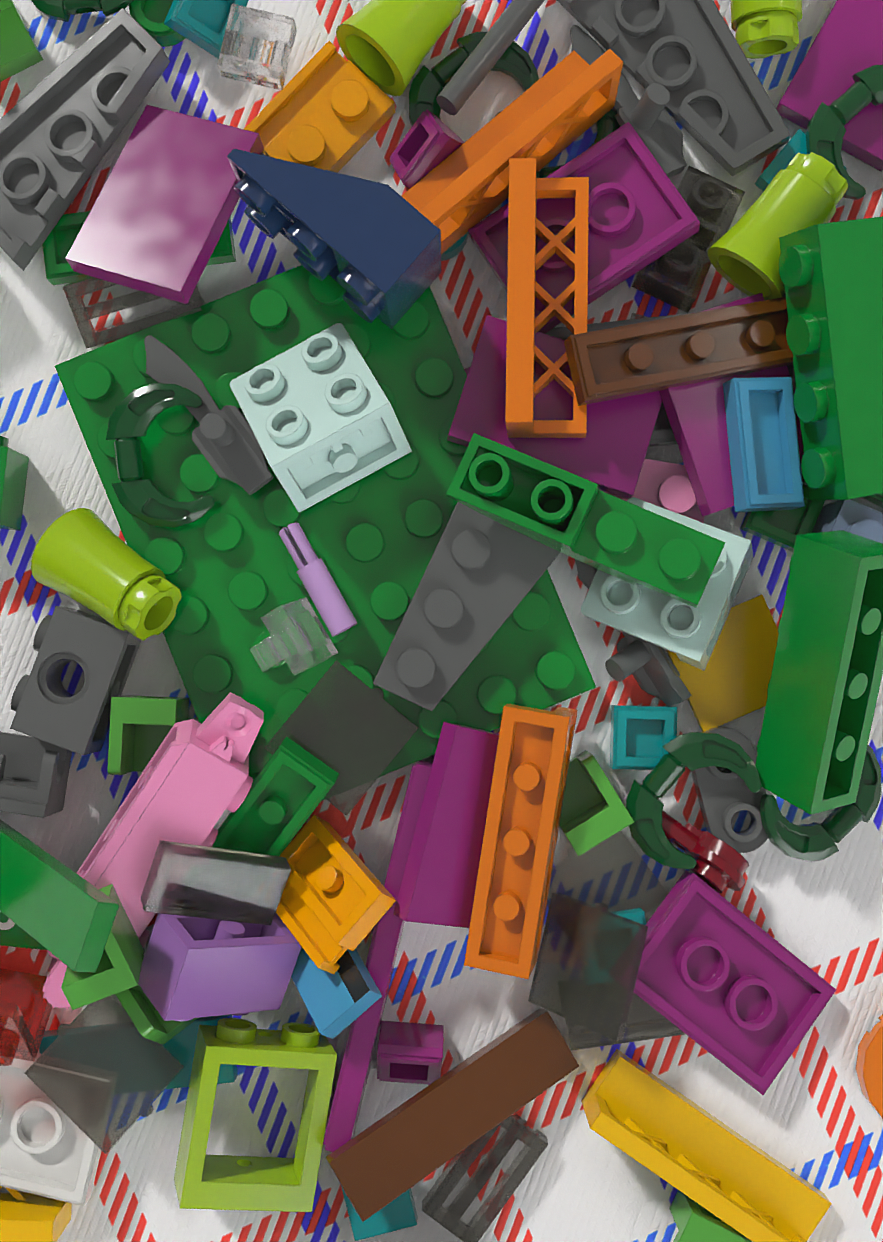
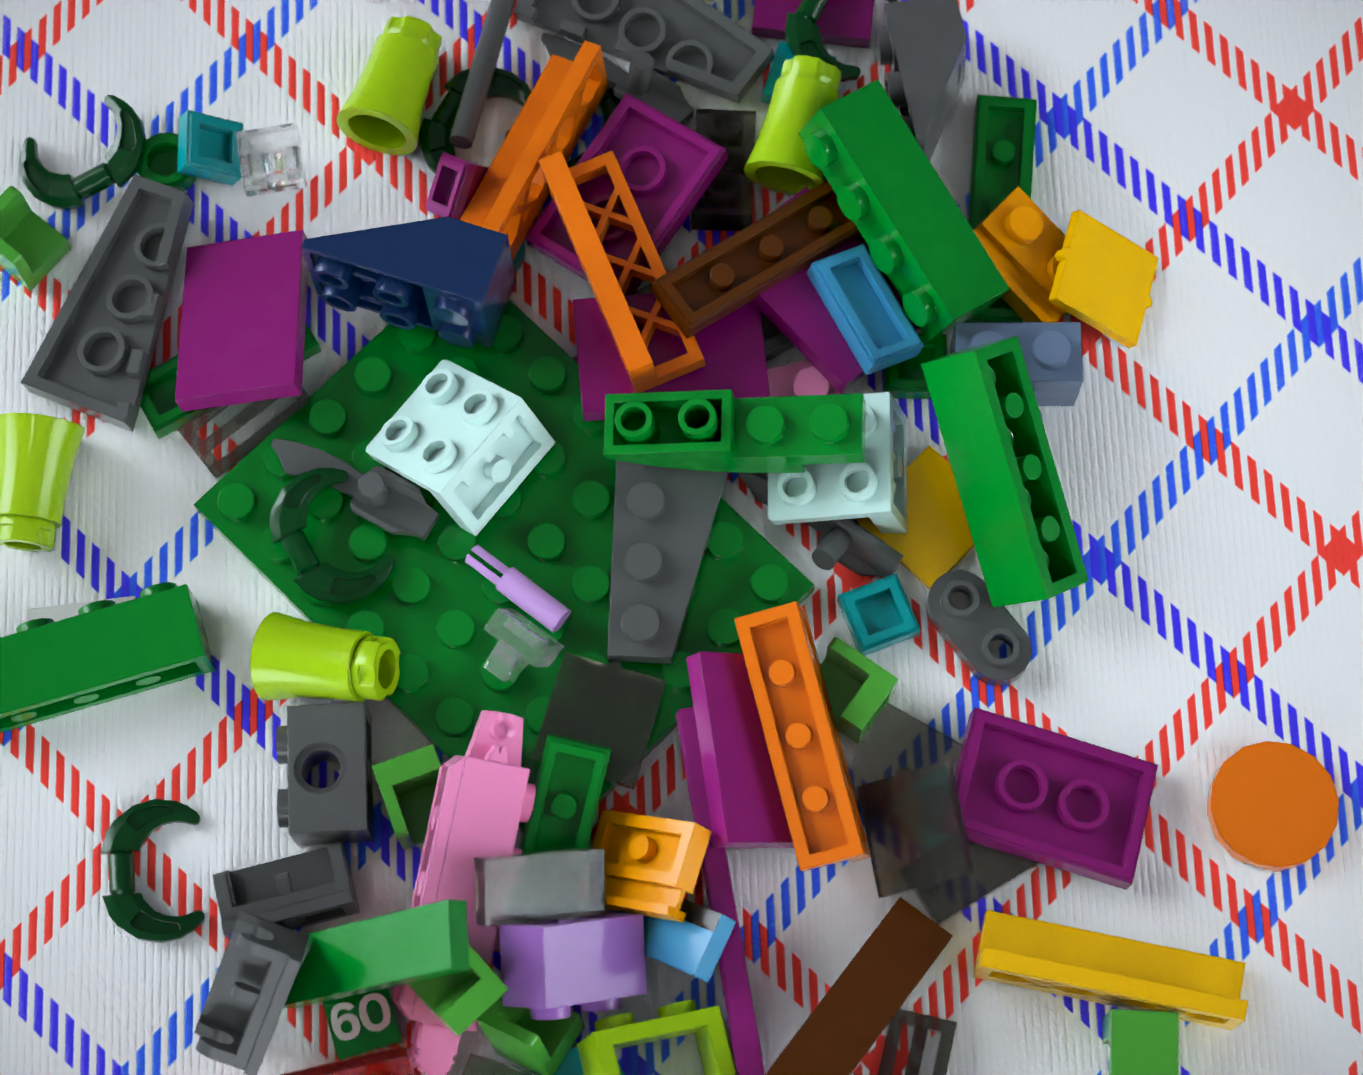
camera: 25 degrees left, 15 degrees down
light orange plate [244,41,395,173] -> none
magenta slope [377,1020,444,1085] -> none
dark green piece [626,732,761,869] -> none
dark red plate [662,810,749,893] -> none
dark green piece [760,745,881,862] -> none

